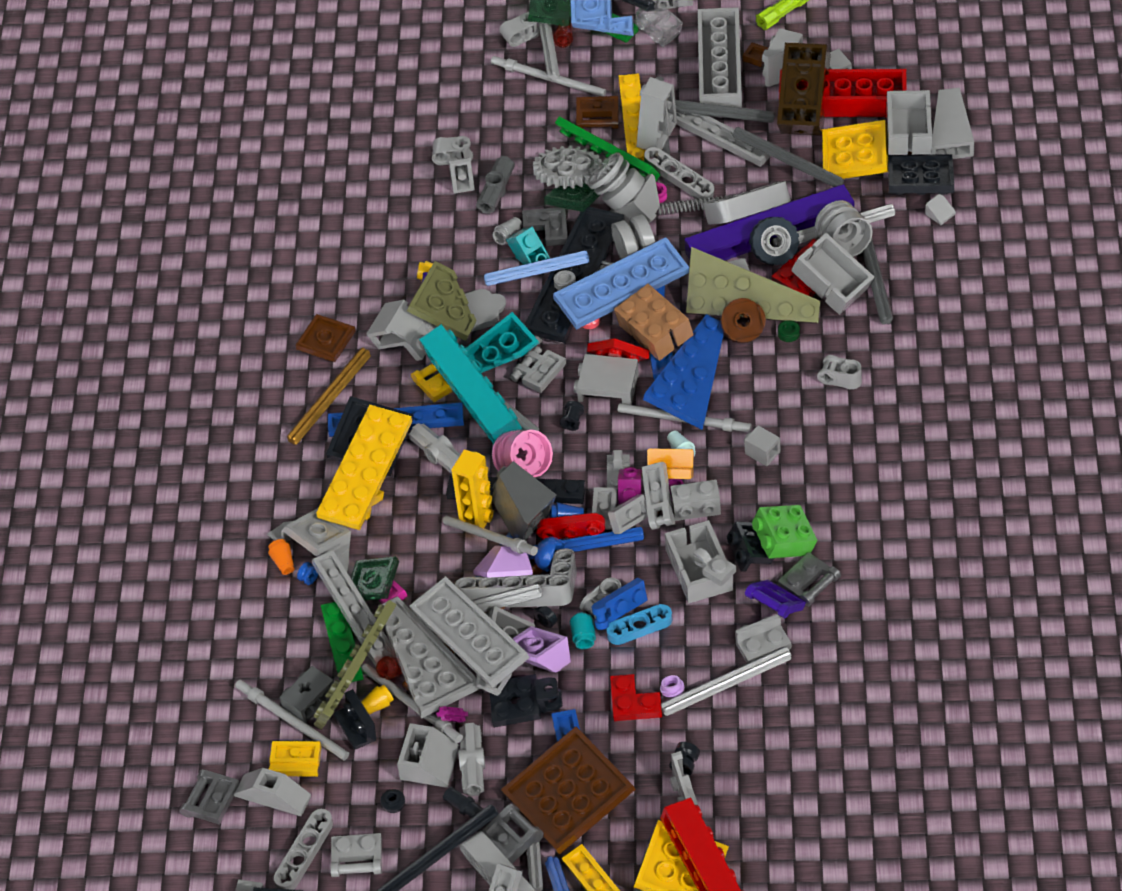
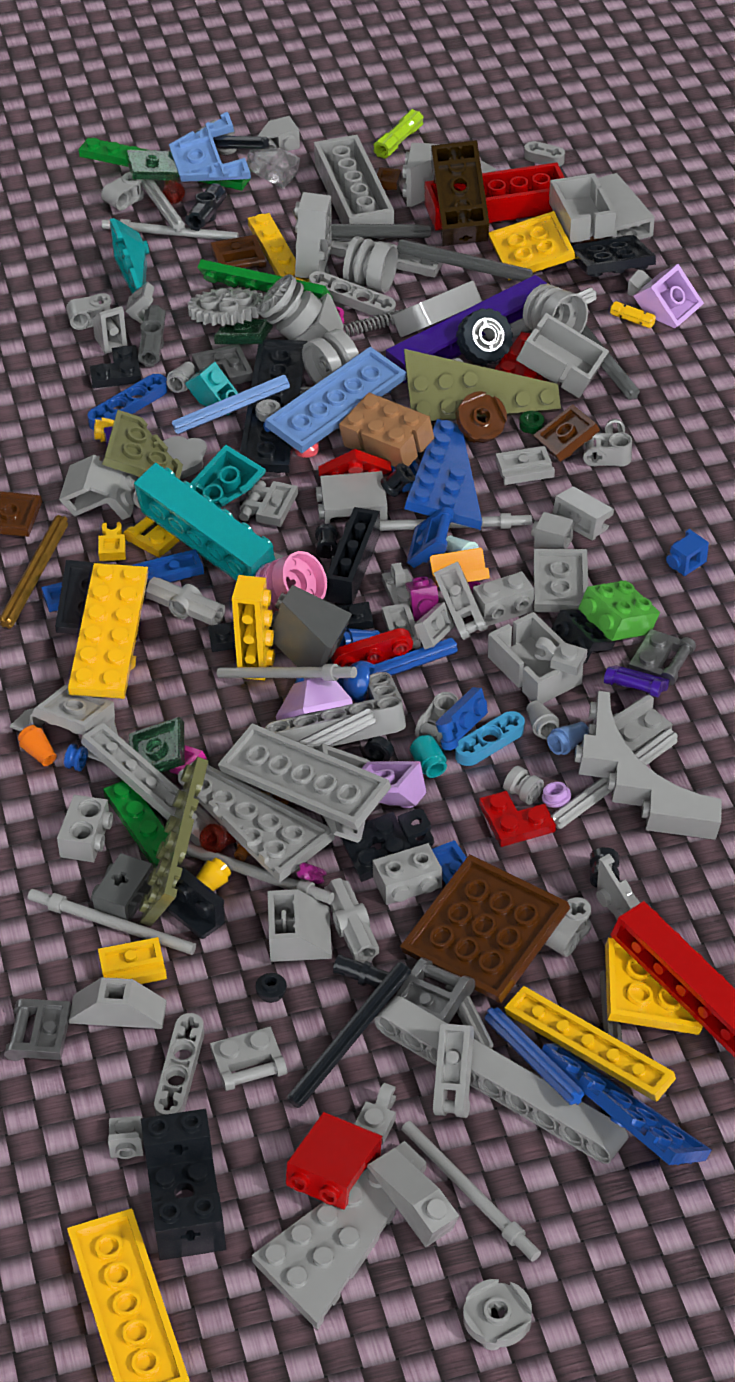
camera: 20 degrees left, 5 degrees down
none -> light grey brick [57,795,113,863]
none -> blue beam [87,374,168,430]
none -> black plate [90,345,141,389]
none -> yellow plate [98,522,126,561]
none -> teal wedge [110,218,149,294]
none -> light grey bracket [125,282,154,324]
none -> black piece [185,183,226,231]
none -> black brick [326,507,380,605]
none -> light grey wheel [343,236,398,293]
none -> light grey brick [373,843,442,905]
none -> black bush [380,463,415,497]
none -> blue plate [407,507,455,568]
none -> light grey plate [495,446,555,485]
none -> light grey wheel [503,766,544,805]
none -> light grey beam [524,141,565,166]
none -> light grey cone [526,700,559,739]
none -> reddish brown plate [533,404,600,462]
none -> light grey plate [534,549,588,612]
none -> light grey piece [545,897,591,957]
none -> medium blue cone [547,722,588,755]
none -> light grey hinge [552,486,614,541]
none -> light grey arch [574,691,722,840]
none -> light grey hinge [605,419,625,433]
none -> yellow axle [610,301,656,328]
none -> lavender slope [633,264,704,328]
none -> blue brick [666,529,709,576]

